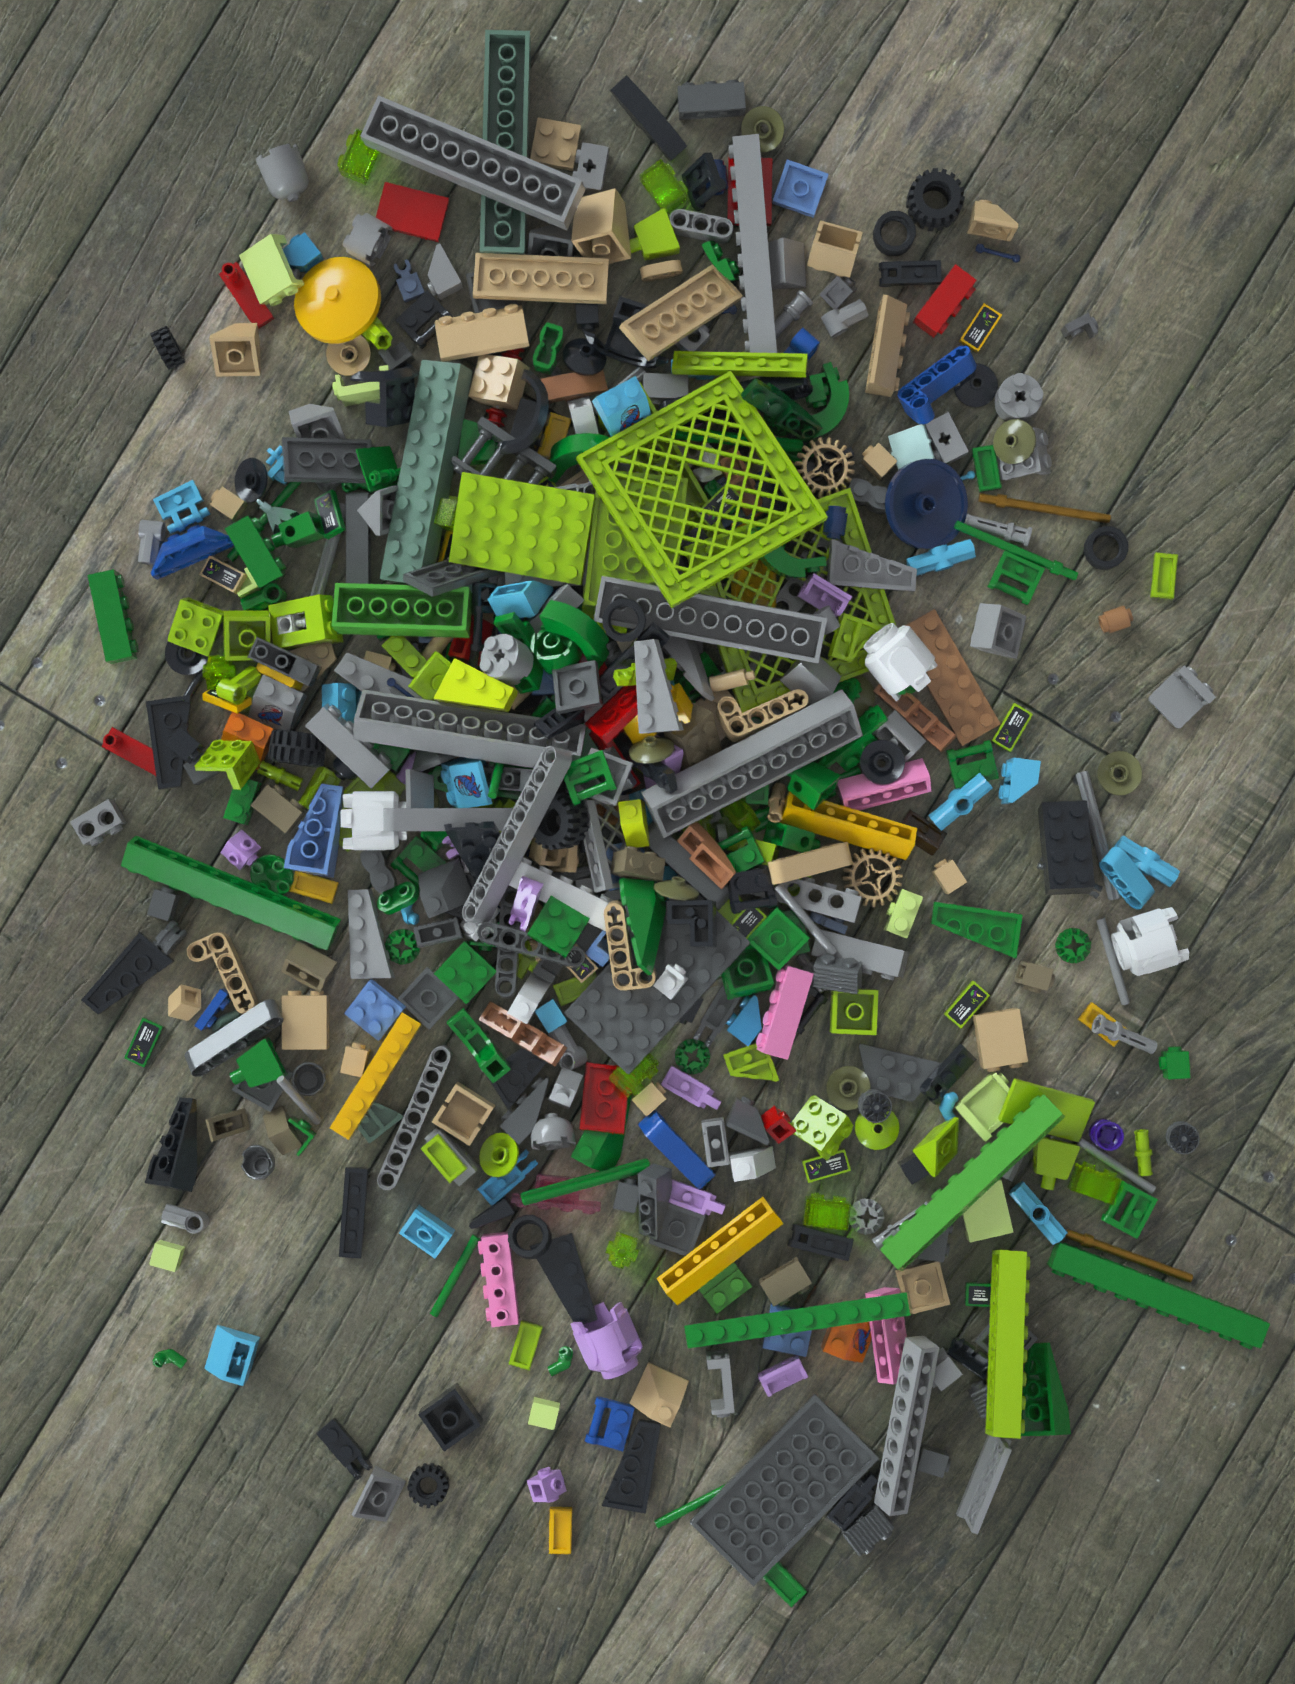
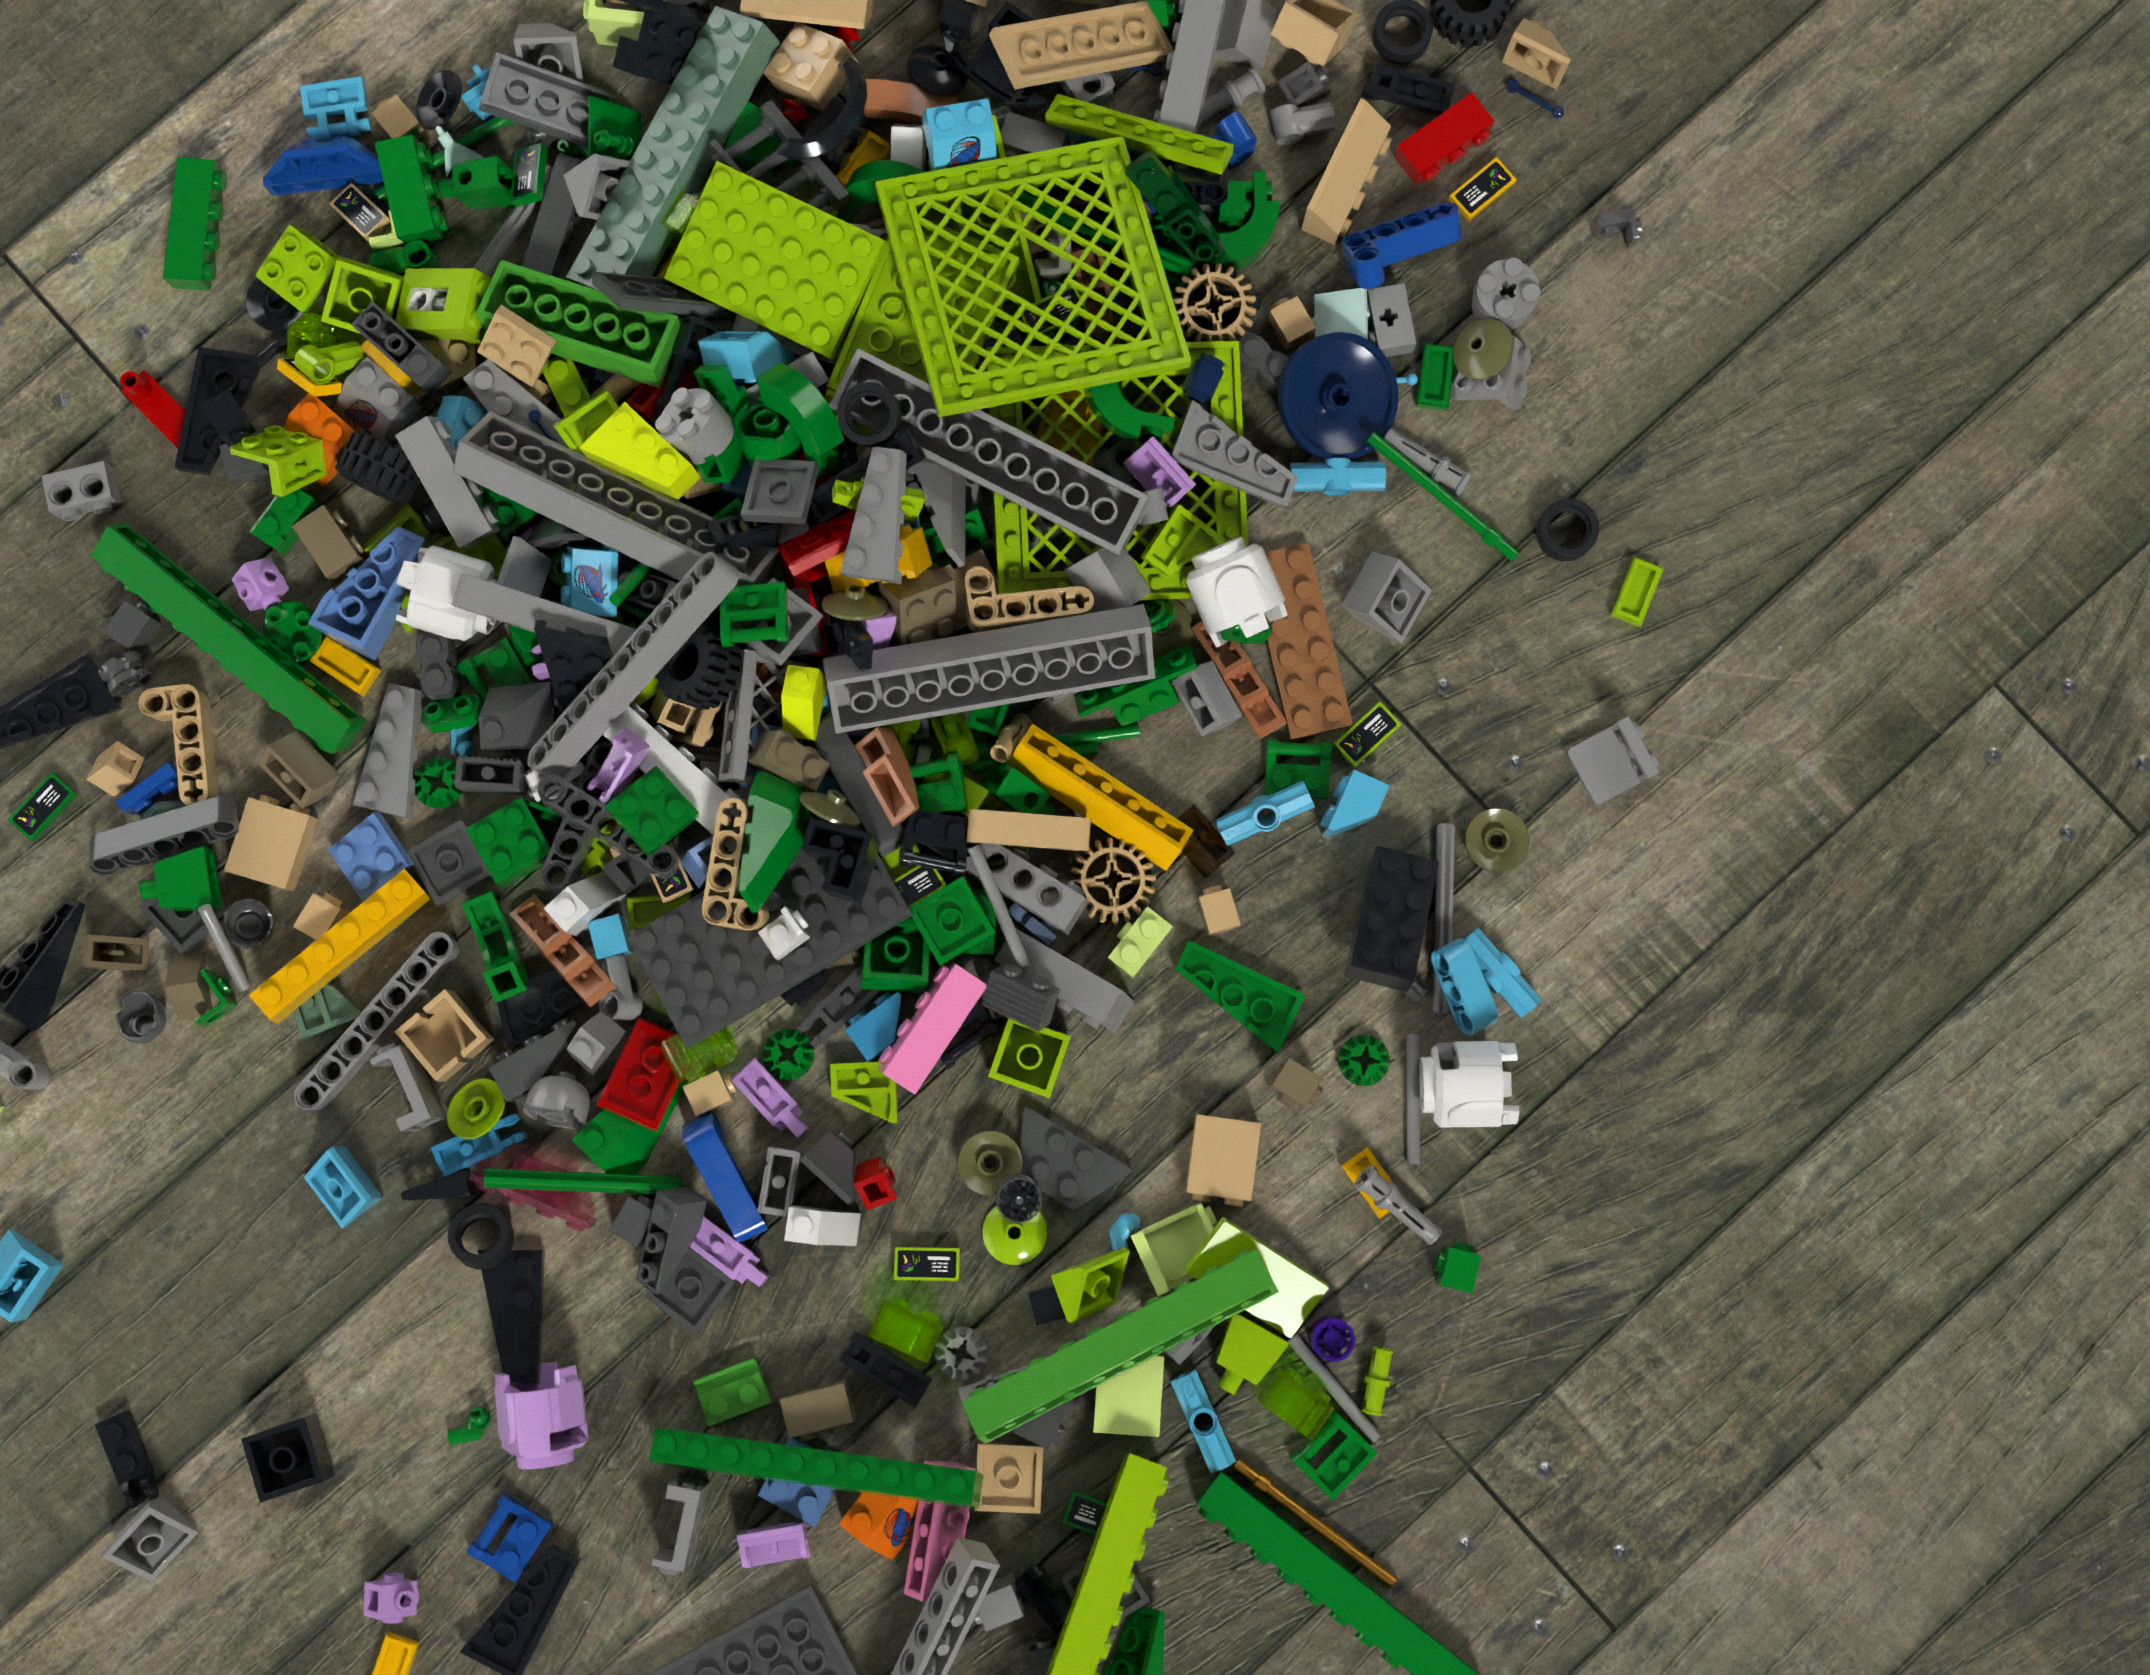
camera: 20 degrees right, 5 degrees down
light grey piece [138,519,166,565] -> none
lime pin [257,760,304,792] -> none
black plate [339,1167,369,1259] -> none
black tyre [407,1463,449,1508] -> none
lime tile [421,1133,468,1183] -> none
green bar [430,1234,480,1317] -> none
bright pink brick [478,1231,520,1327] -> none
lime tile [509,1320,543,1371] -> none
yellowish green panel [528,1397,560,1430] -> none
green brick [533,322,564,375] -> none
clear neon green brick [605,1231,639,1269] -> none
tan slope [630,1362,689,1427] -> none
yellow brick [656,1197,784,1306] -> none
tan cylinder [709,669,756,693] -> none
green torso [787,762,841,810] -> none
lime bracket [791,1095,854,1161] -> none
bright pink brick [837,758,932,810] -> none
black dish [860,740,905,784] -> none
black plate [920,1044,977,1105] -> none
tile [943,980,990,1029] -> none
black dish [953,363,998,408] -> none
pearl gold bar [978,493,1111,523] -> none
green plate [987,550,1045,605] -> none
medium nougat brick [1098,606,1133,633] -> none
dark grey wheel [1165,1121,1200,1155] -> none
none -> tan plate [477,305,557,387]

